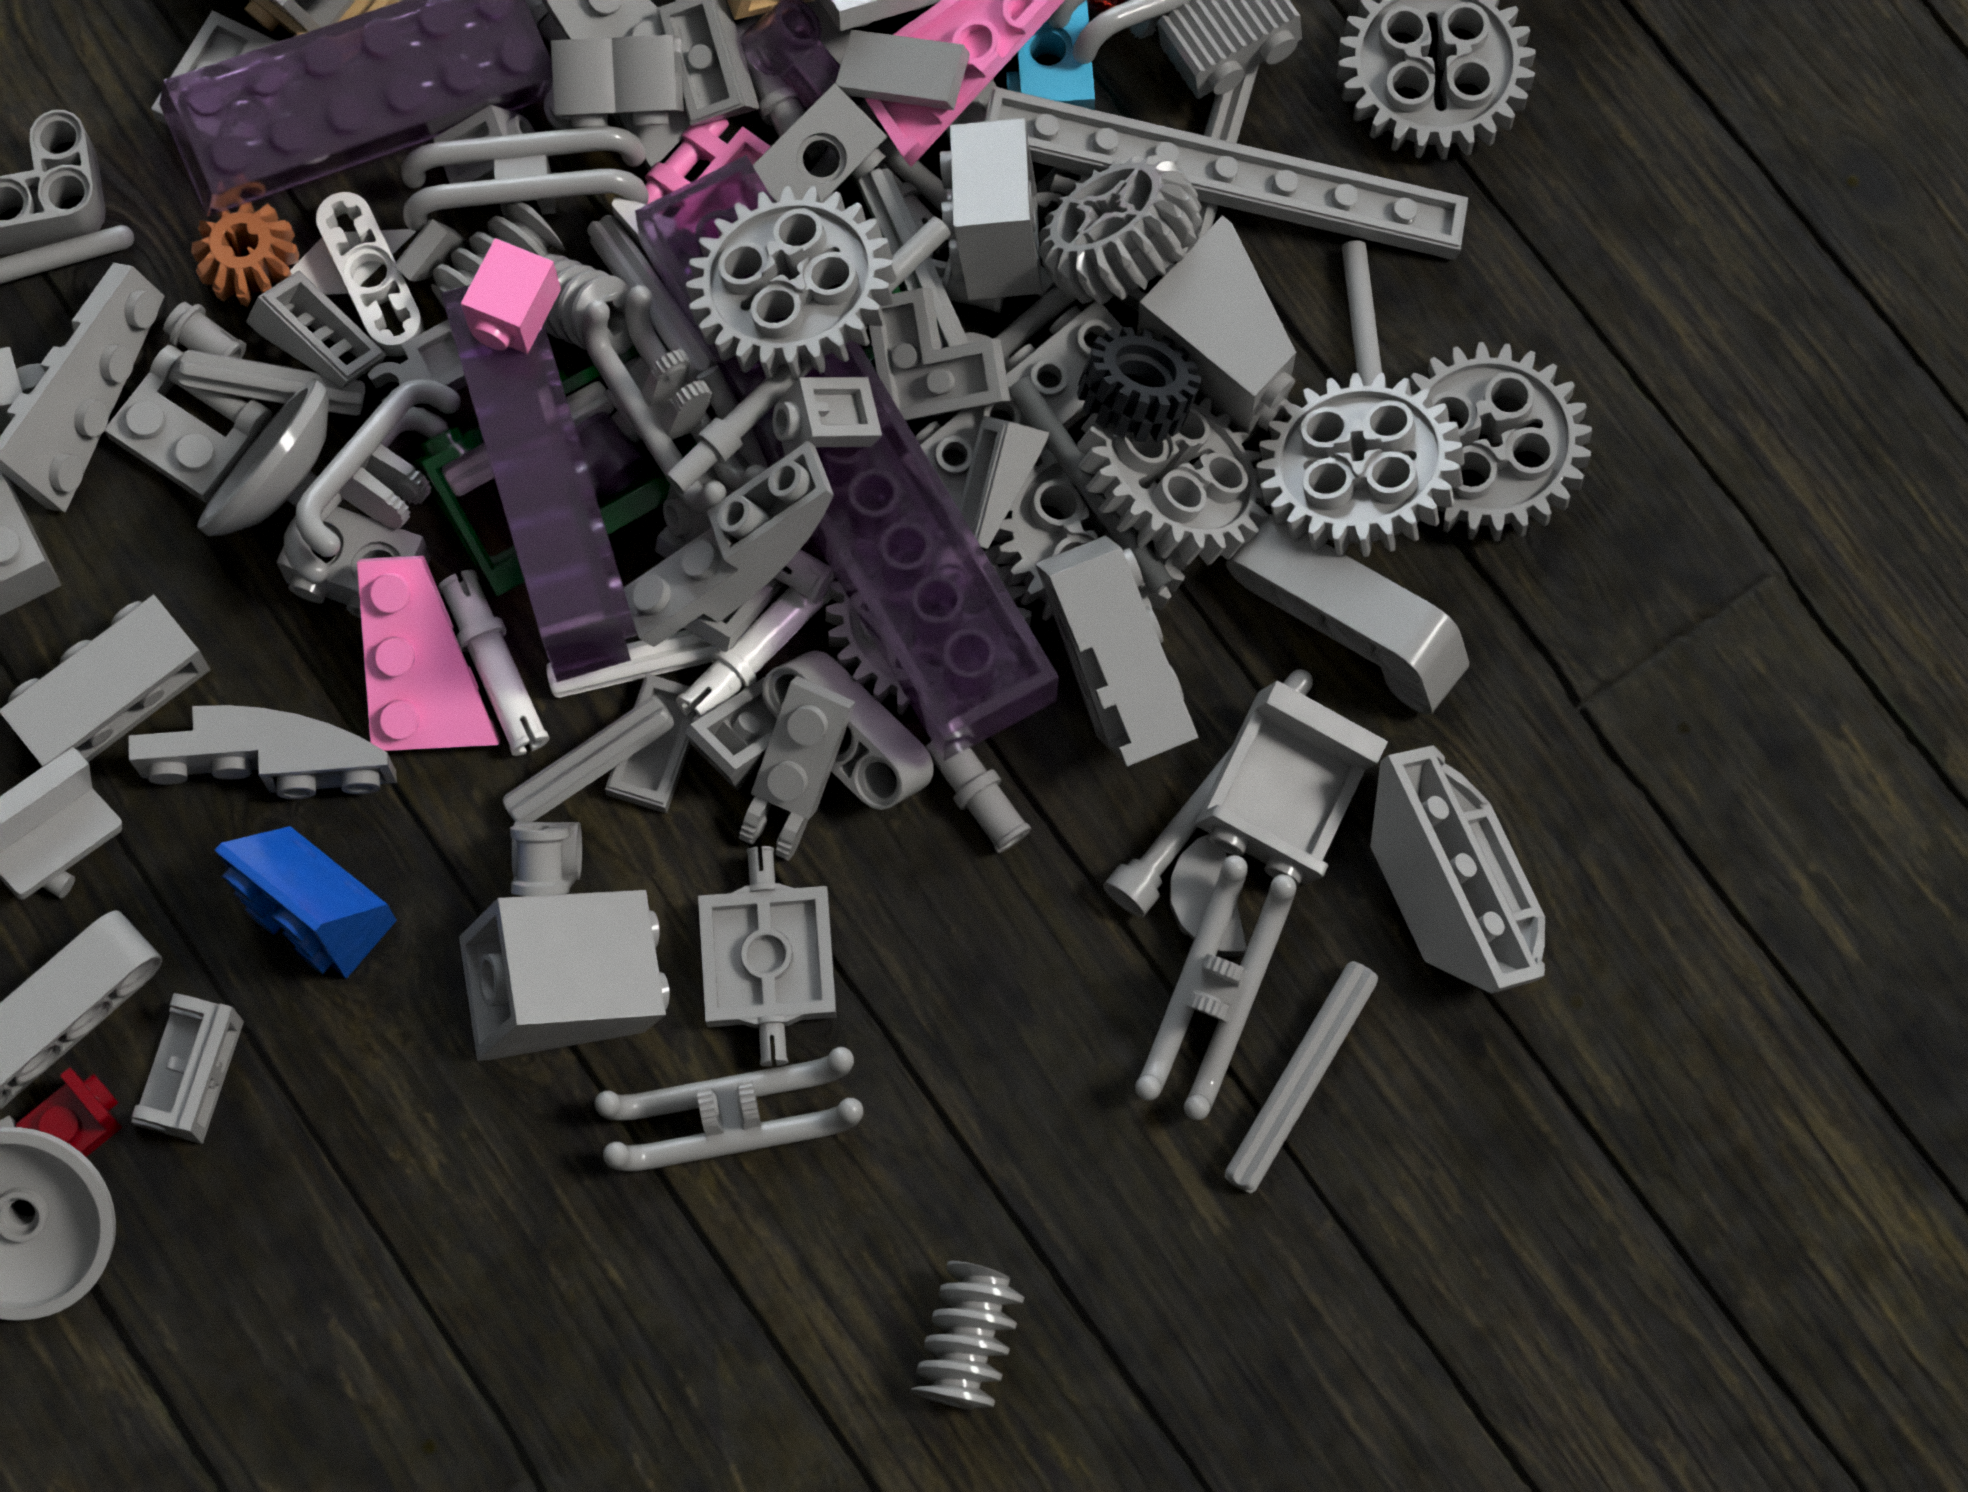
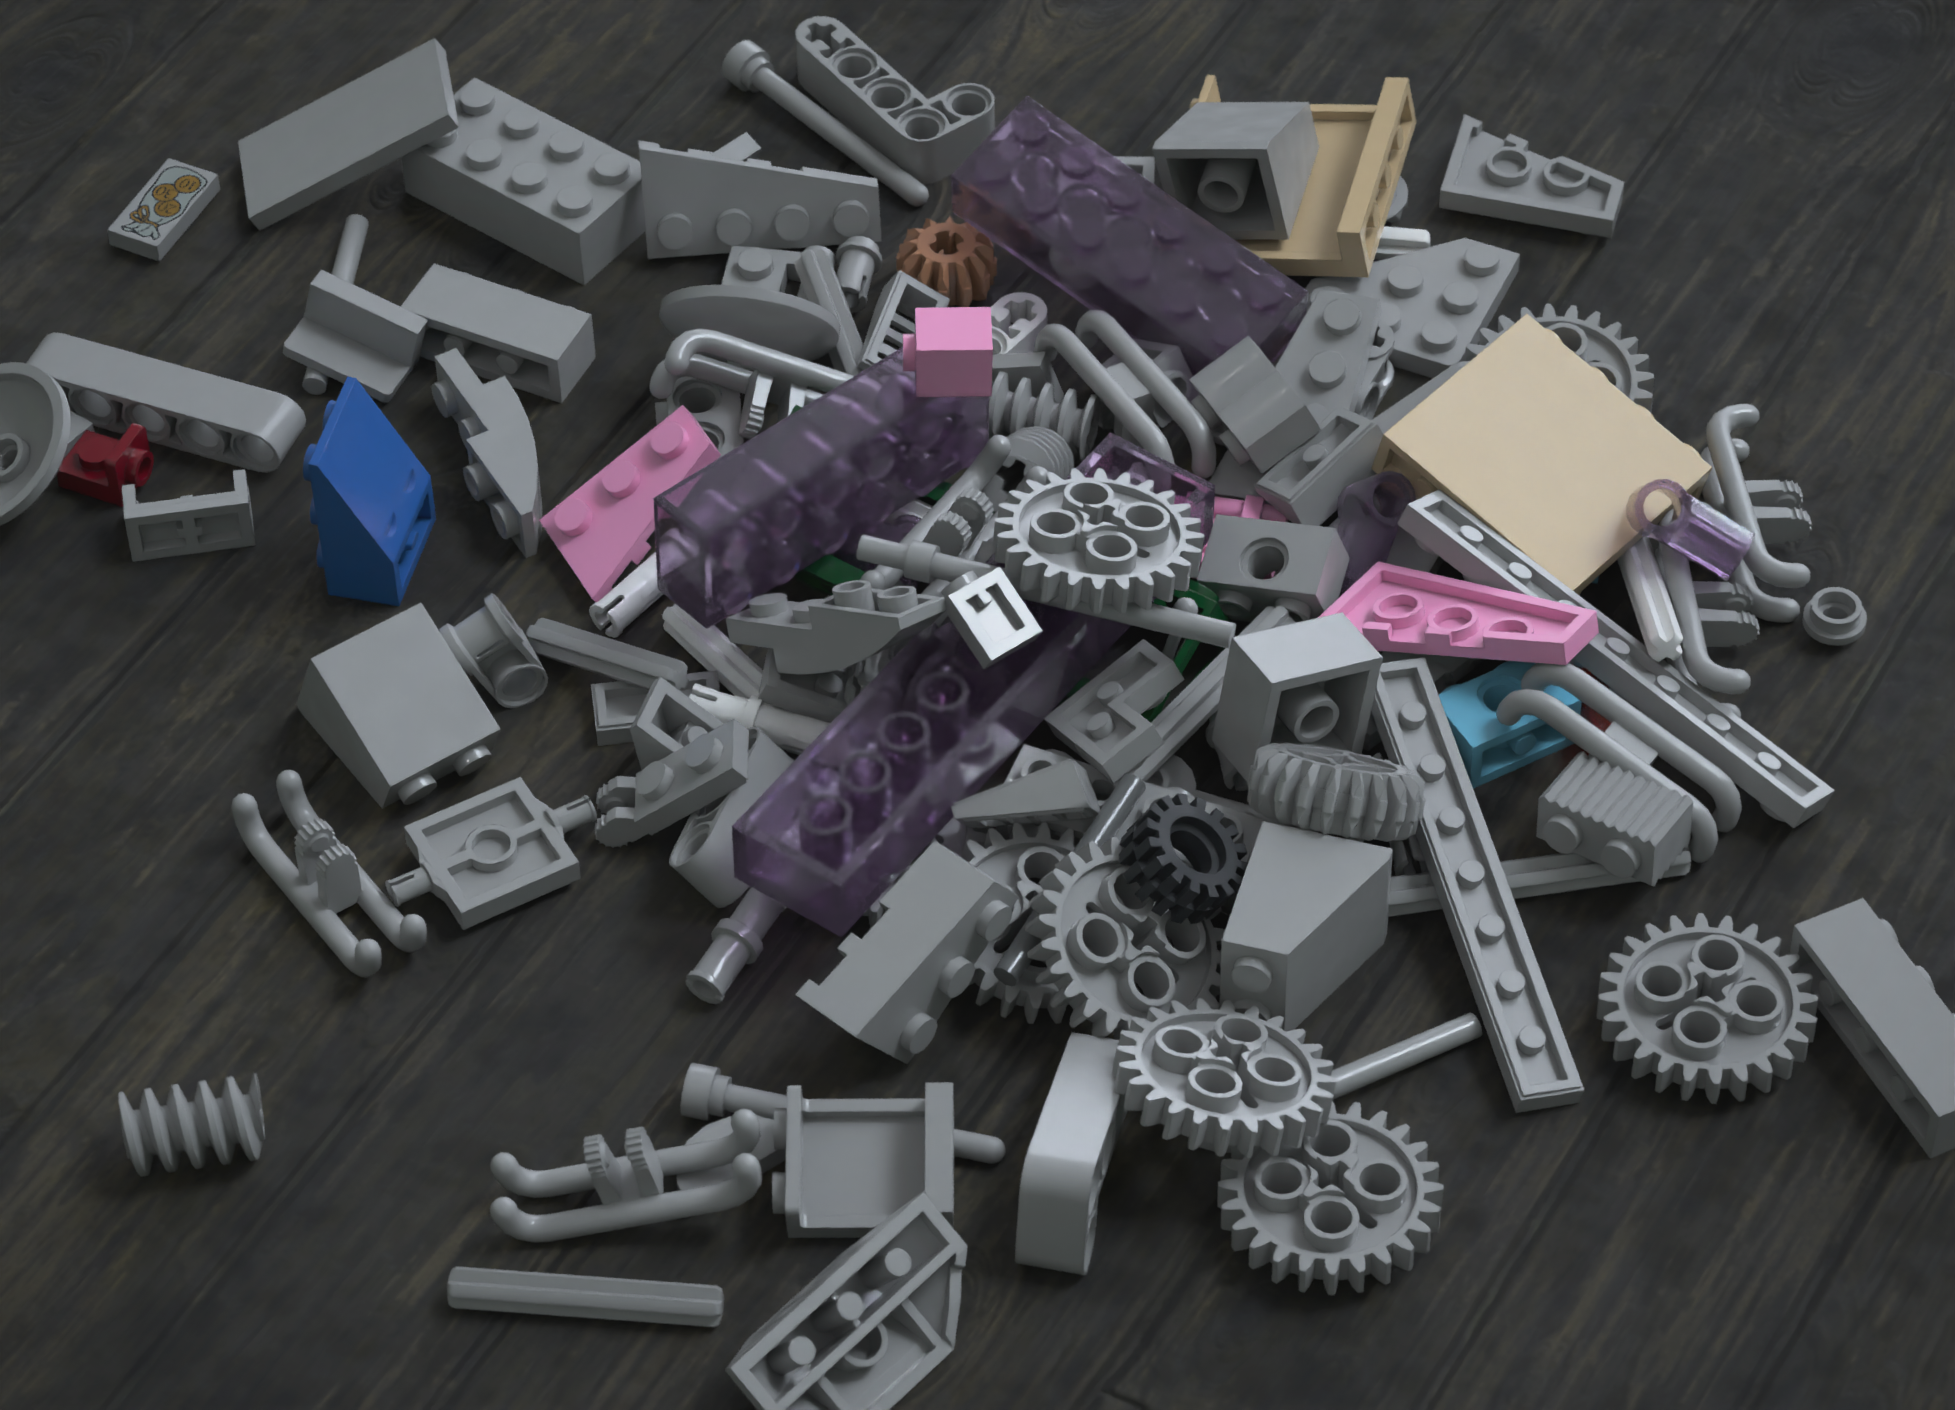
camera: 65 degrees right, 25 degrees down
light grey tile [835,30,970,110] -> none

